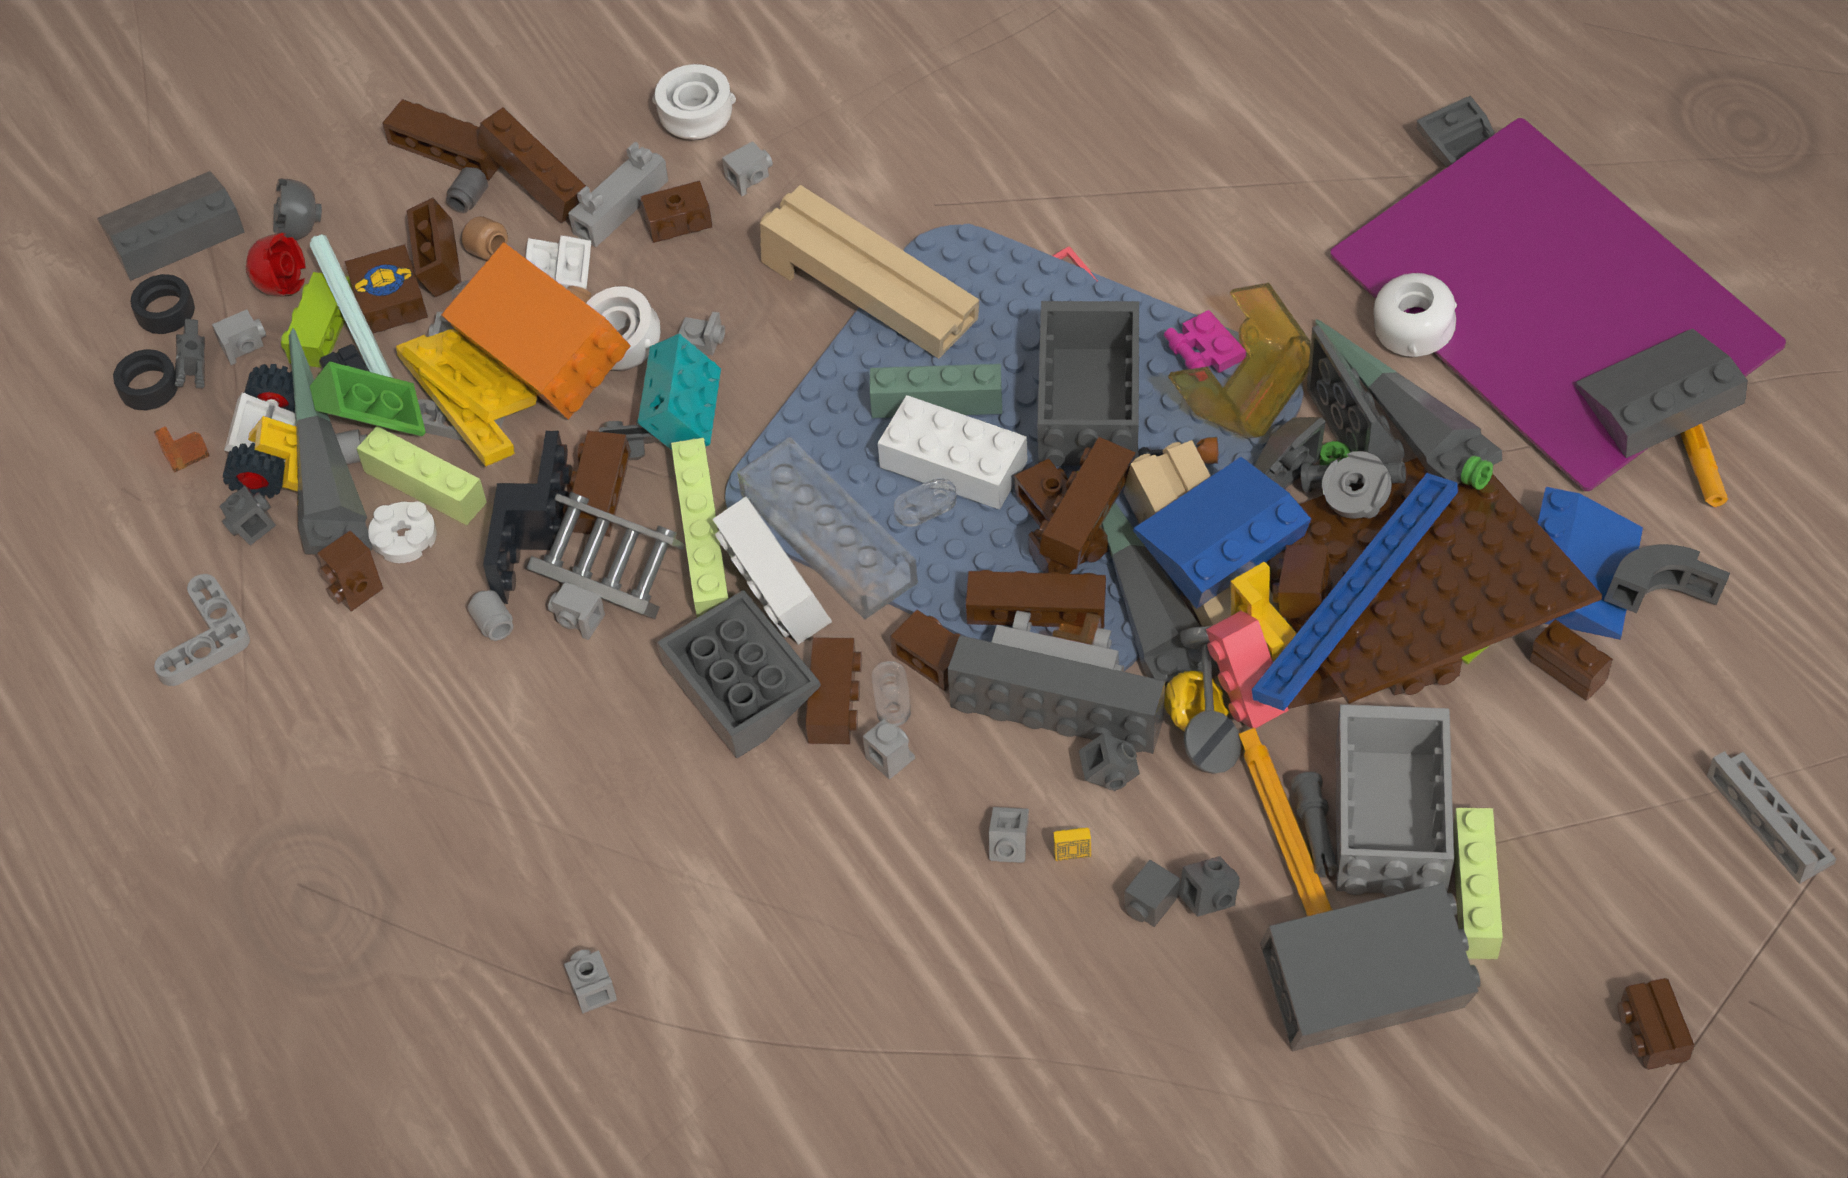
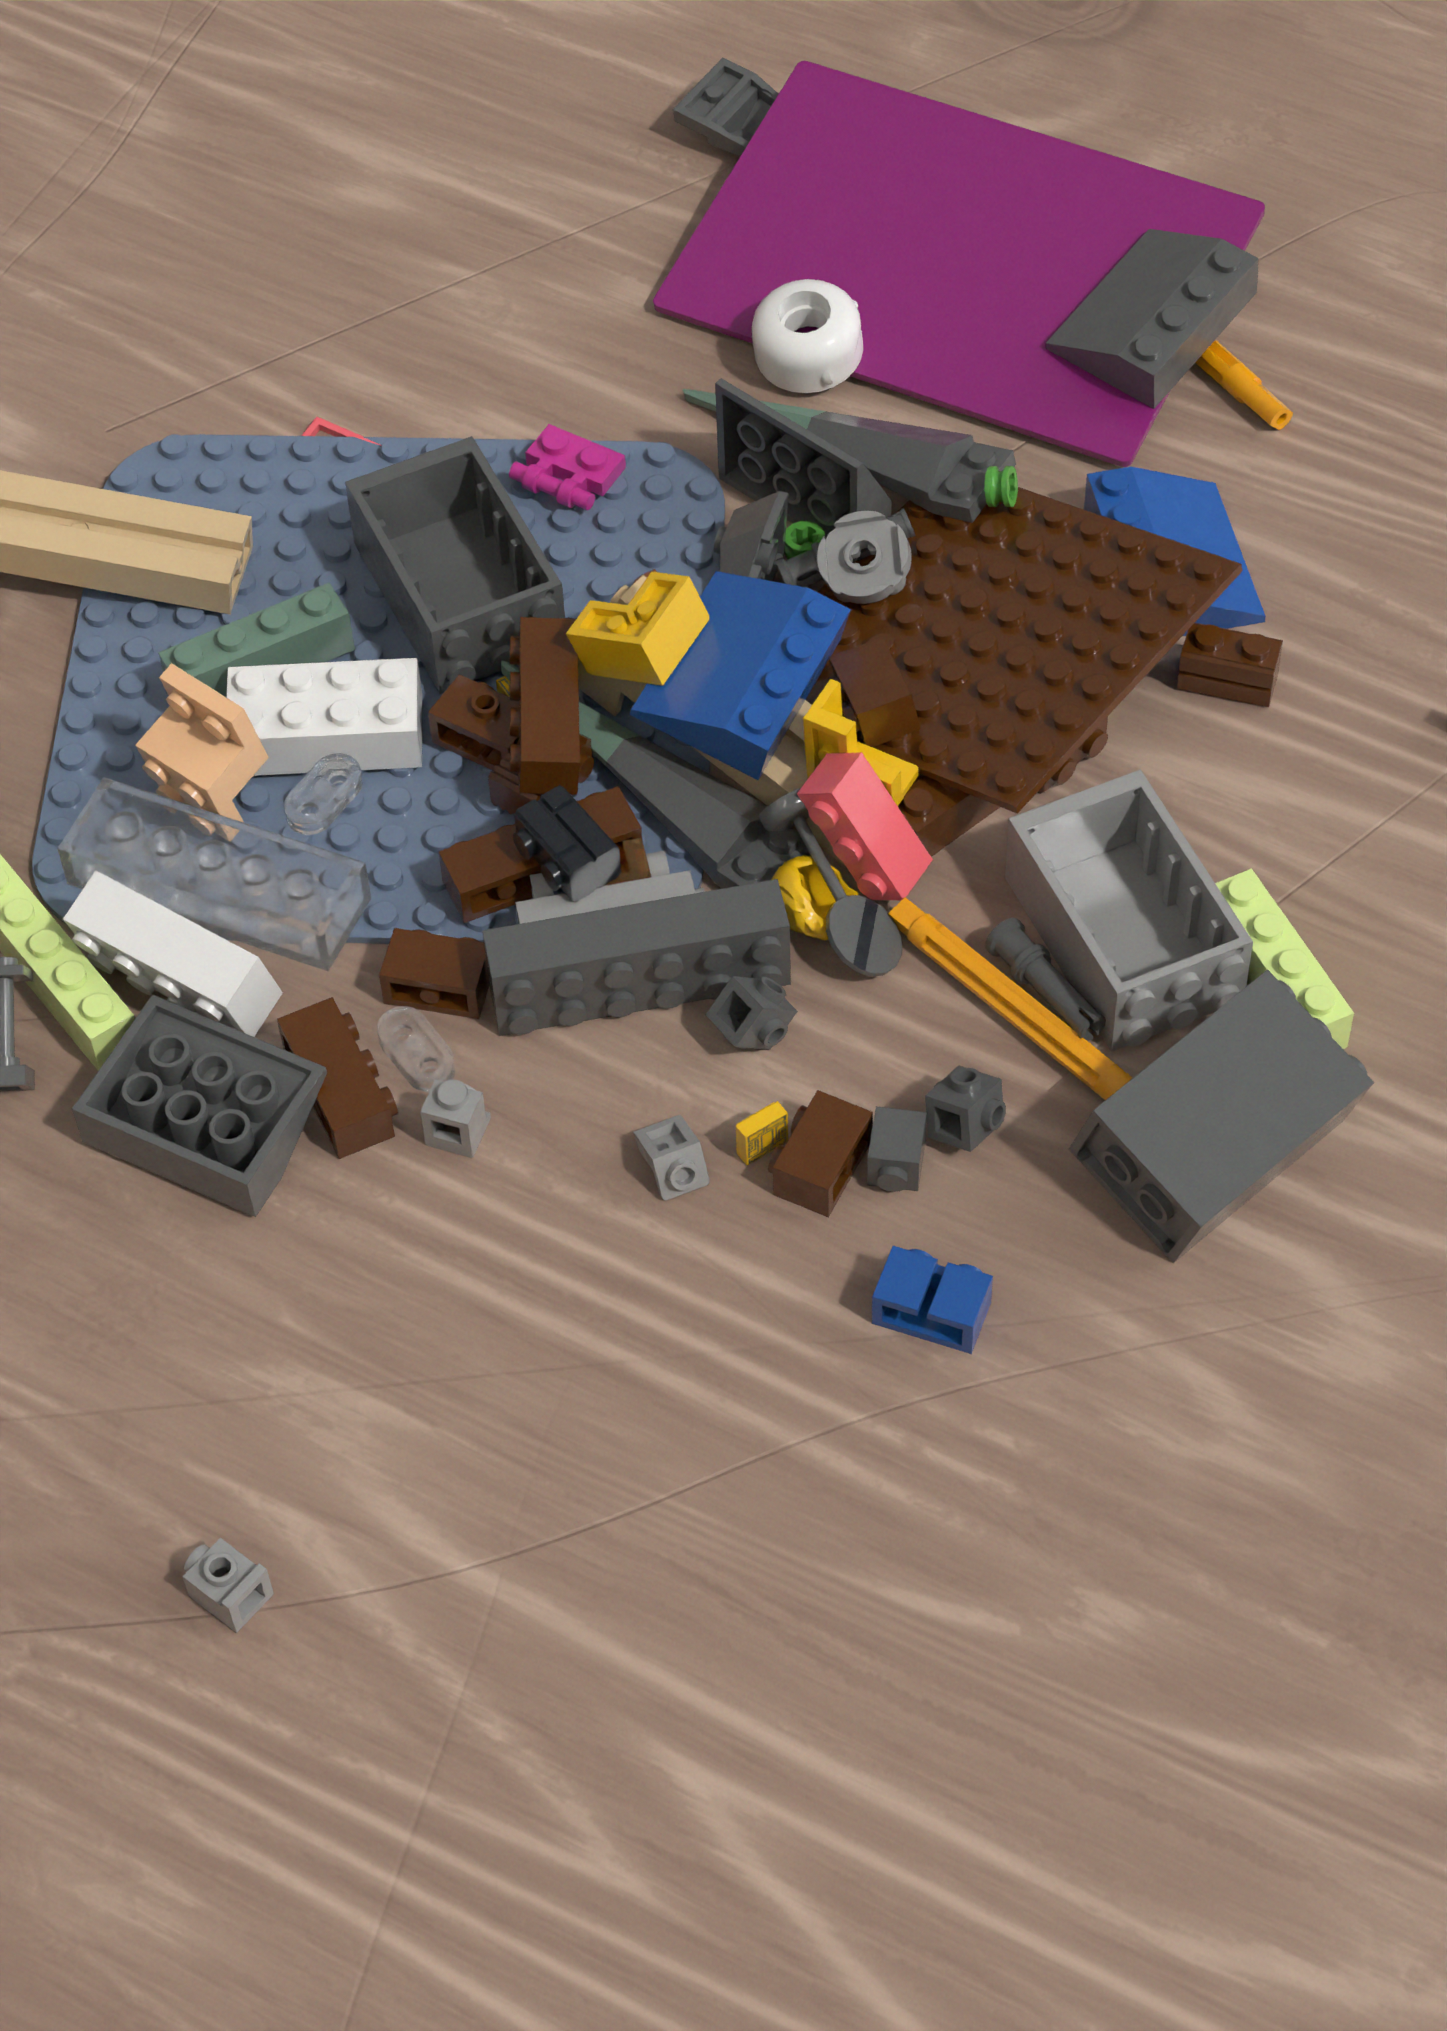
camera: 30 degrees left, 0 degrees up
clear yellow windscreen [1168,282,1311,439] -> none
blue plate [1251,473,1458,711] -> none
dark grey arch [1604,544,1730,613] -> none
none -> light nougat bracket [135,663,269,838]
none -> black brick [513,785,621,902]
none -> yellow panel [566,572,709,686]
none -> reddish brown brick [768,1090,873,1218]
none -> blue piece [872,1246,993,1354]

